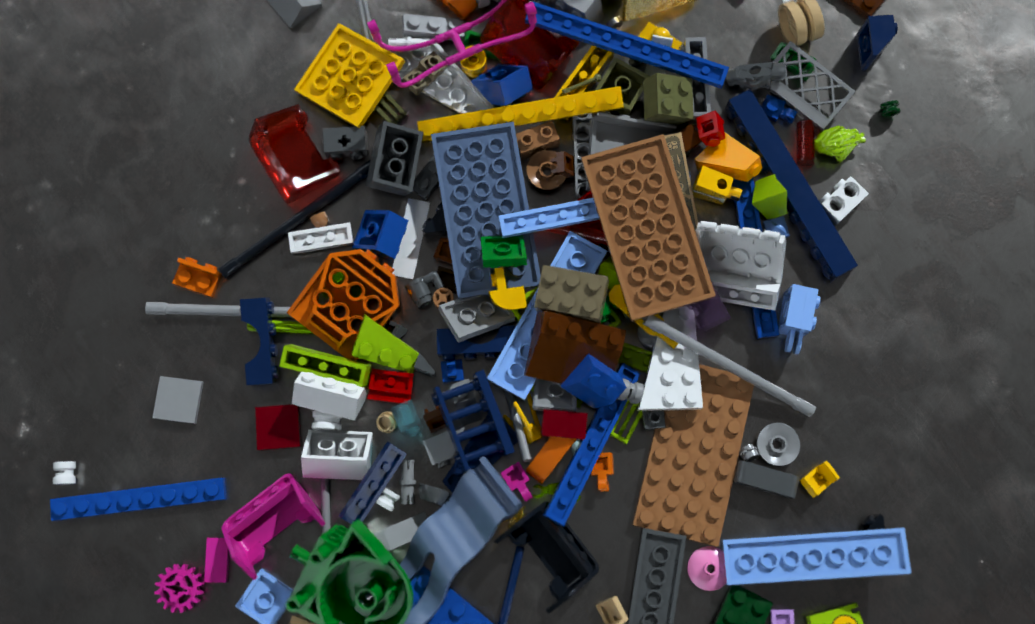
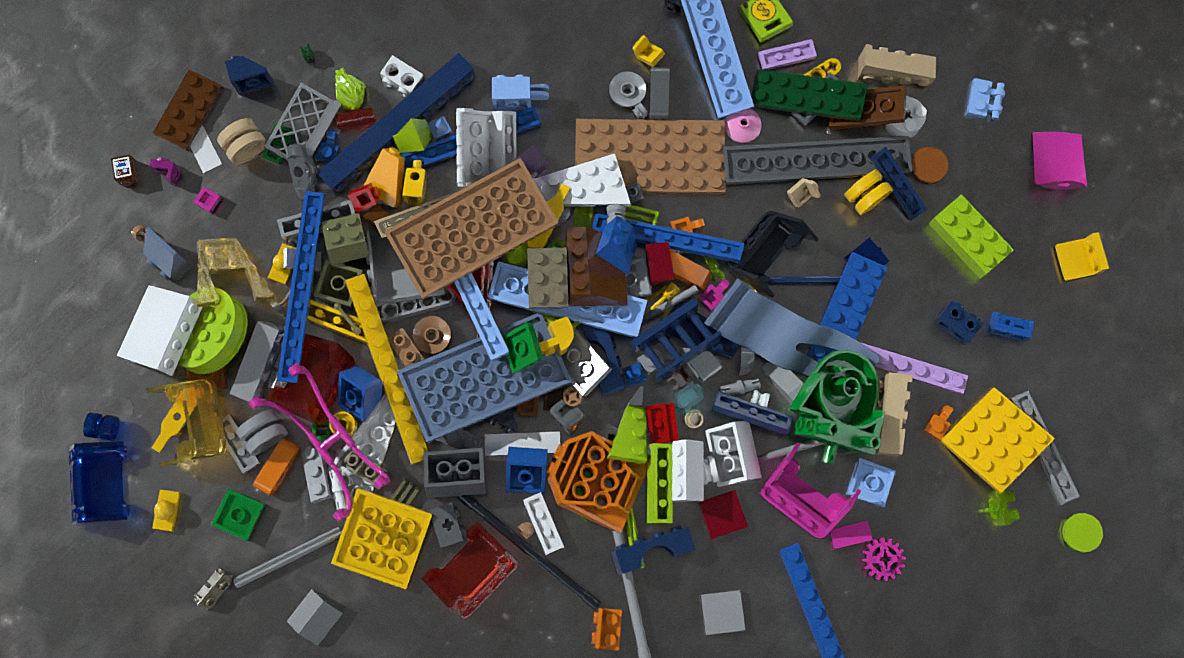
camera: 110 degrees left, 0 degrees up
reddish brown tile [551,151,575,178] -> none
light grey piece [642,315,816,417] -> none

